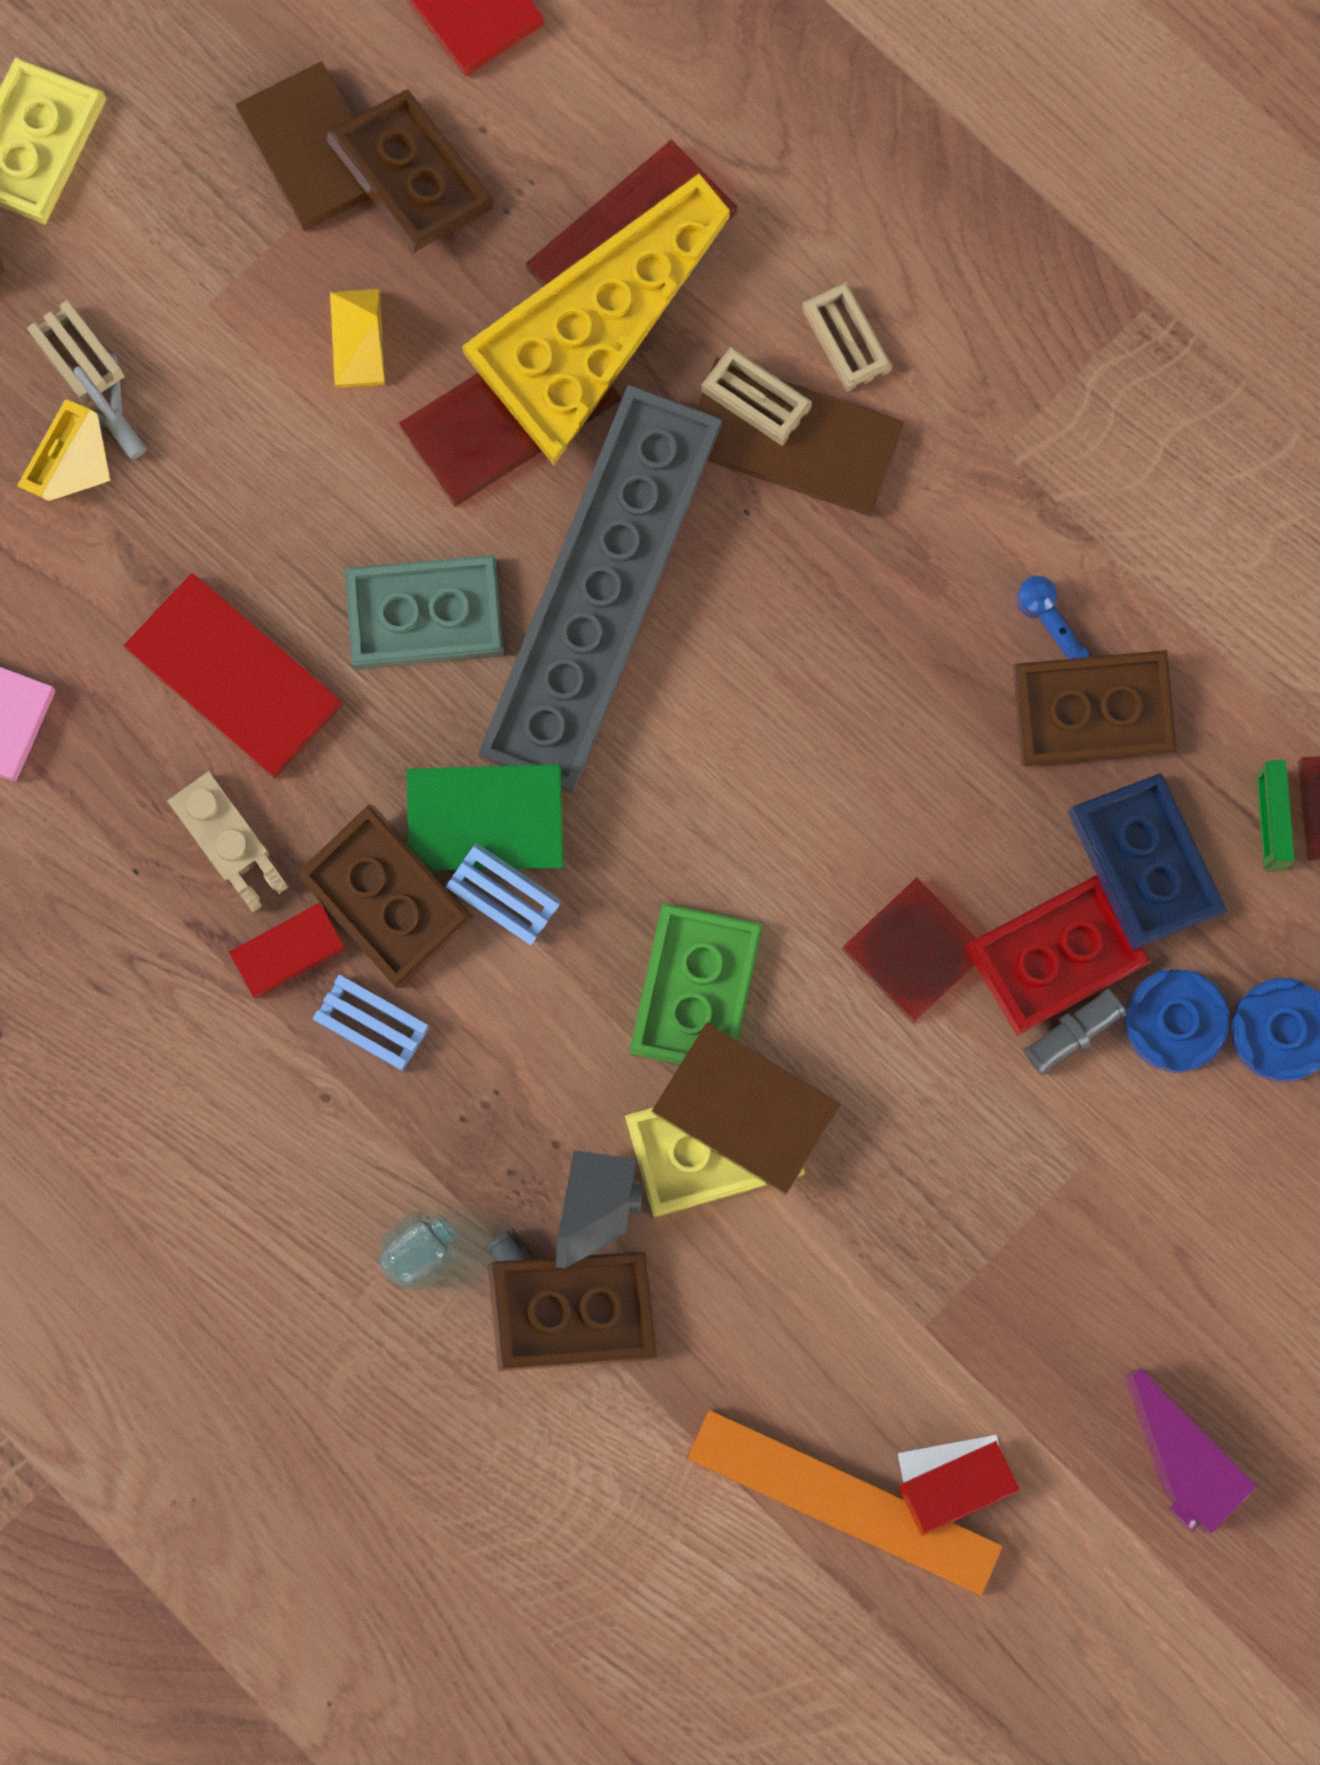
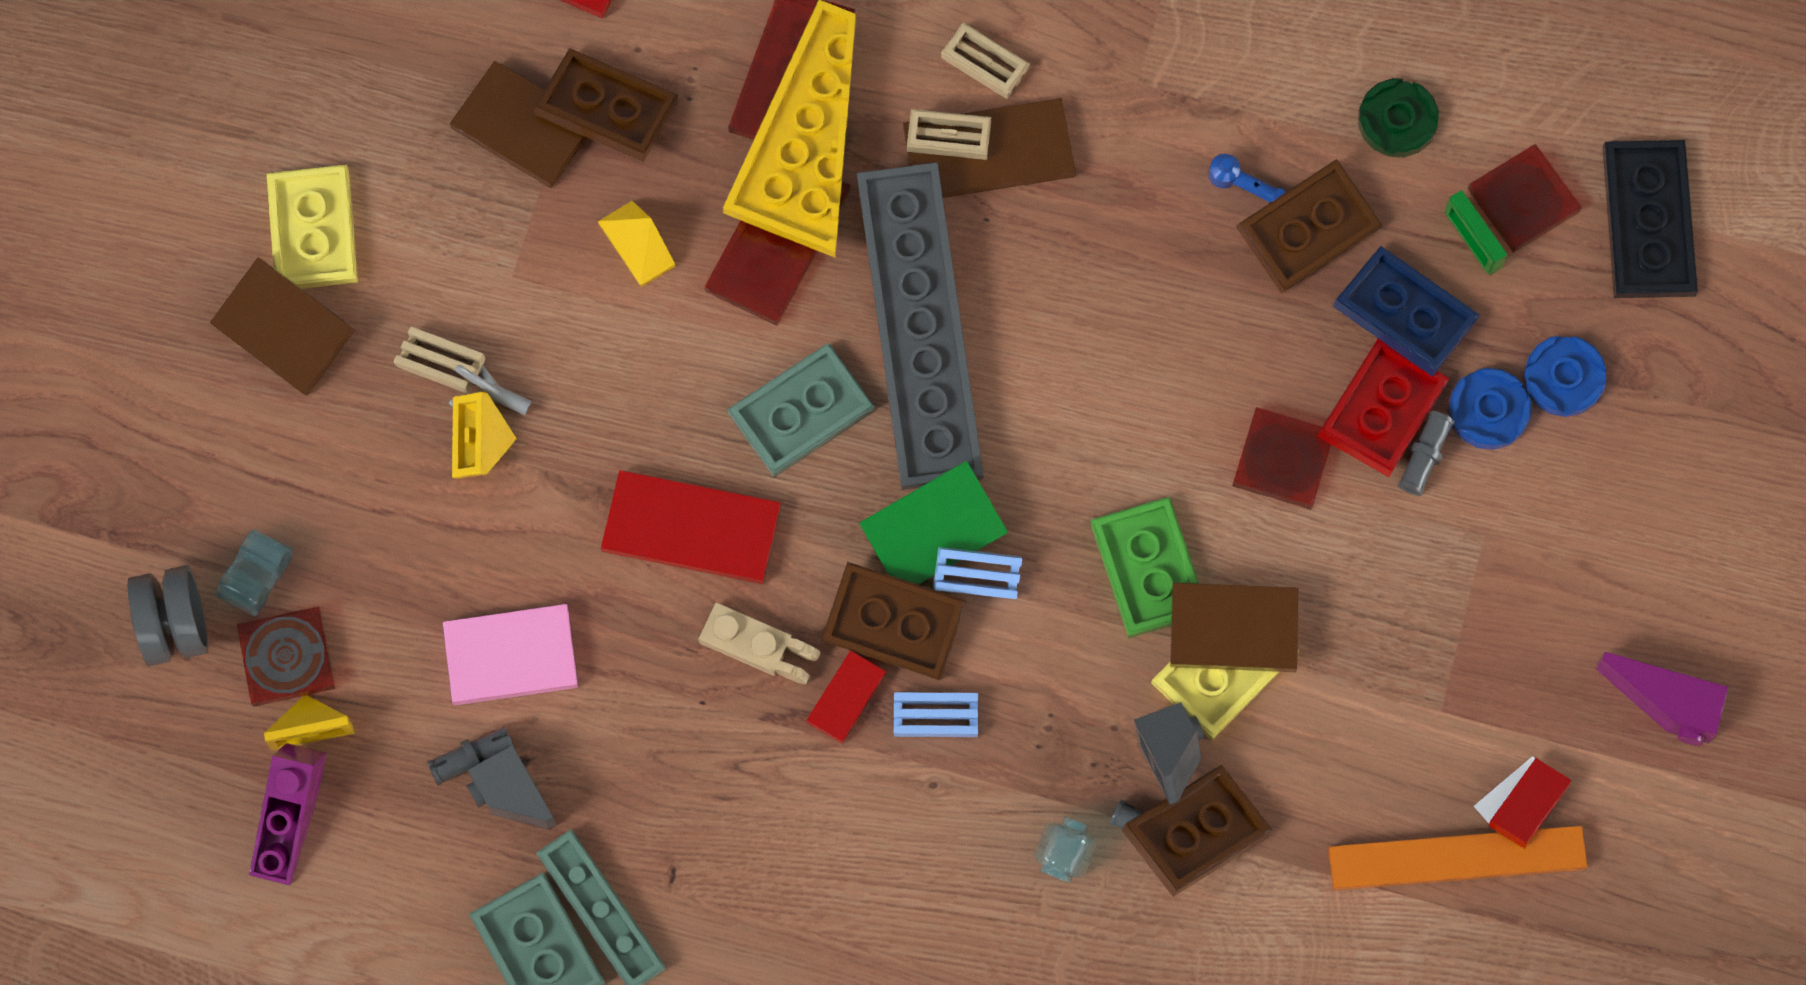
camera: 30 degrees left, 5 degrees down
none -> dark green tile [1358,78,1439,158]

